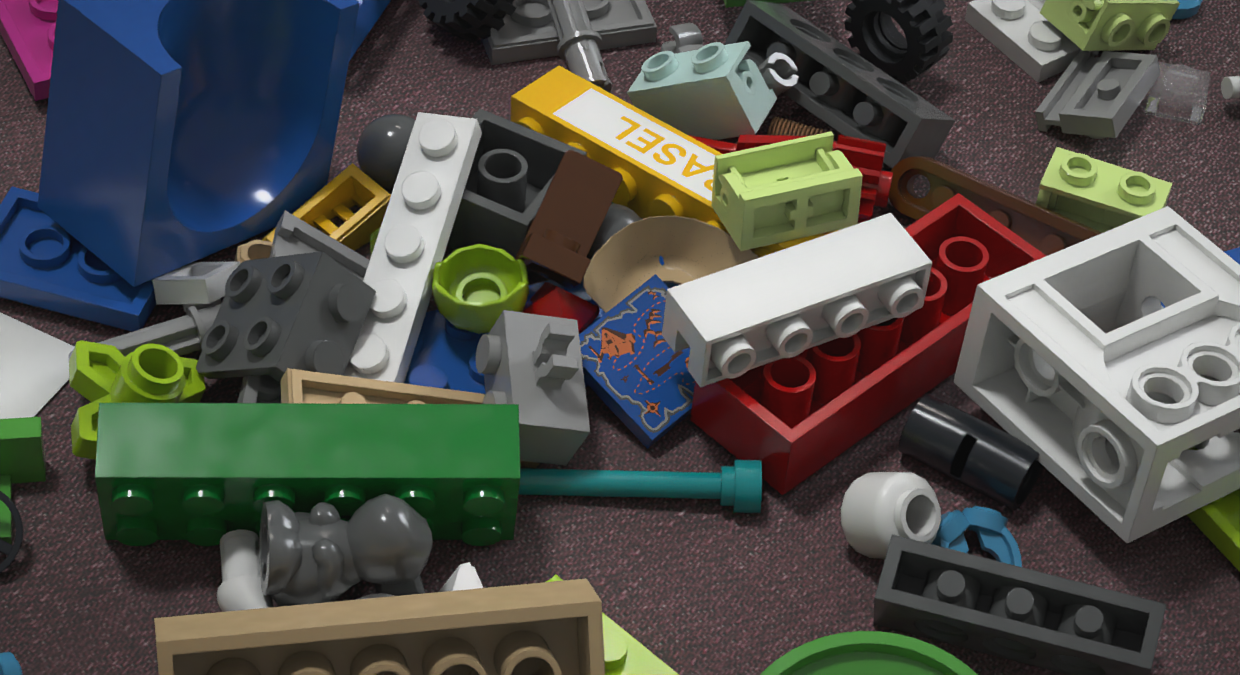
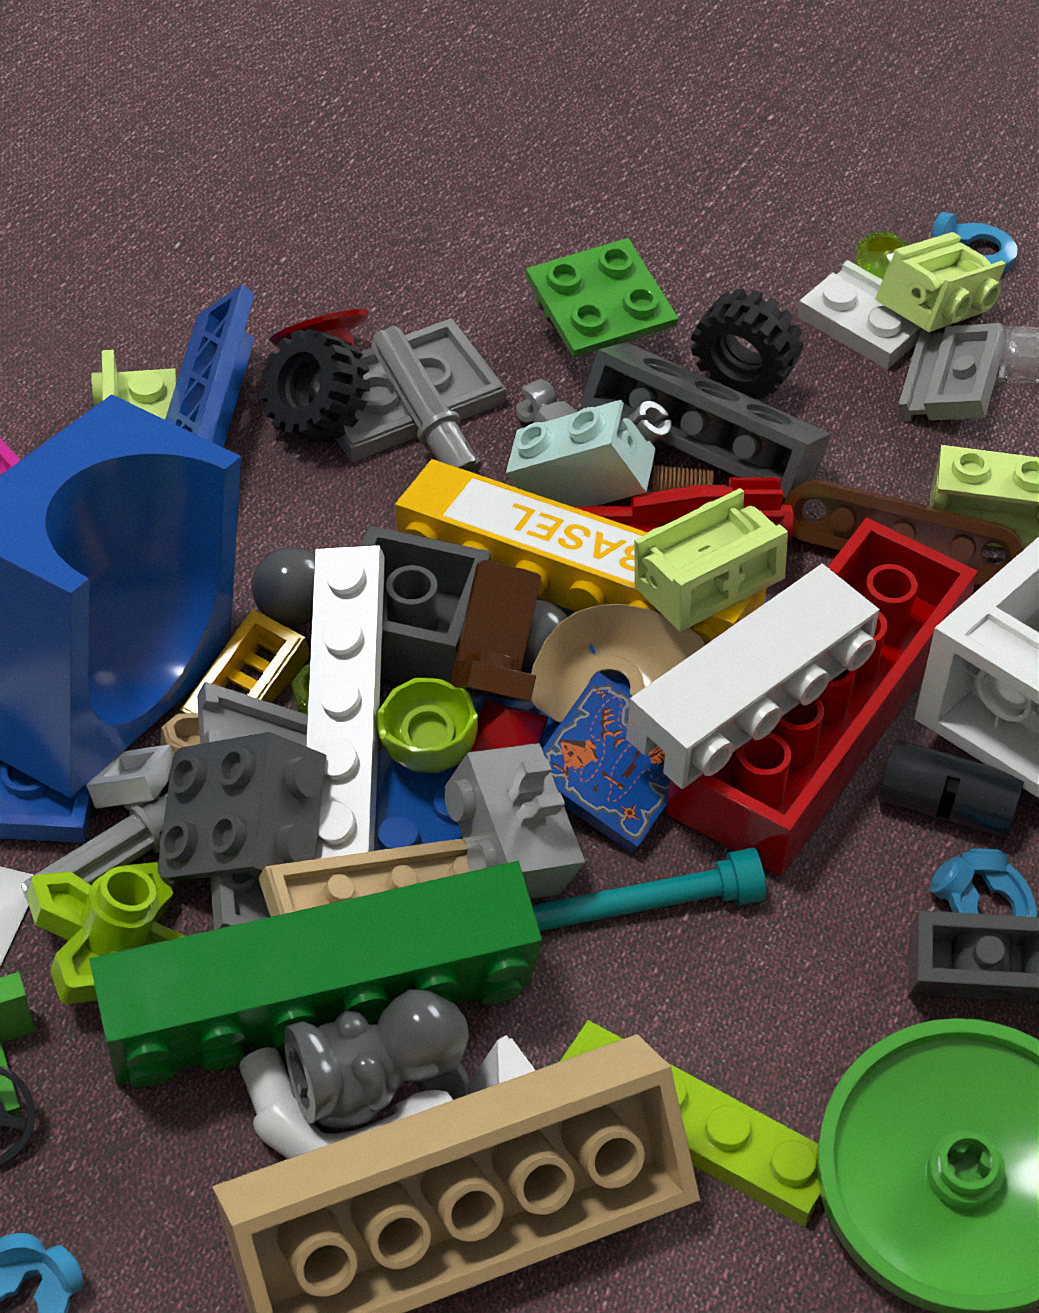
camera: 10 degrees left, 5 degrees up
white head [841,472,941,559] -> none

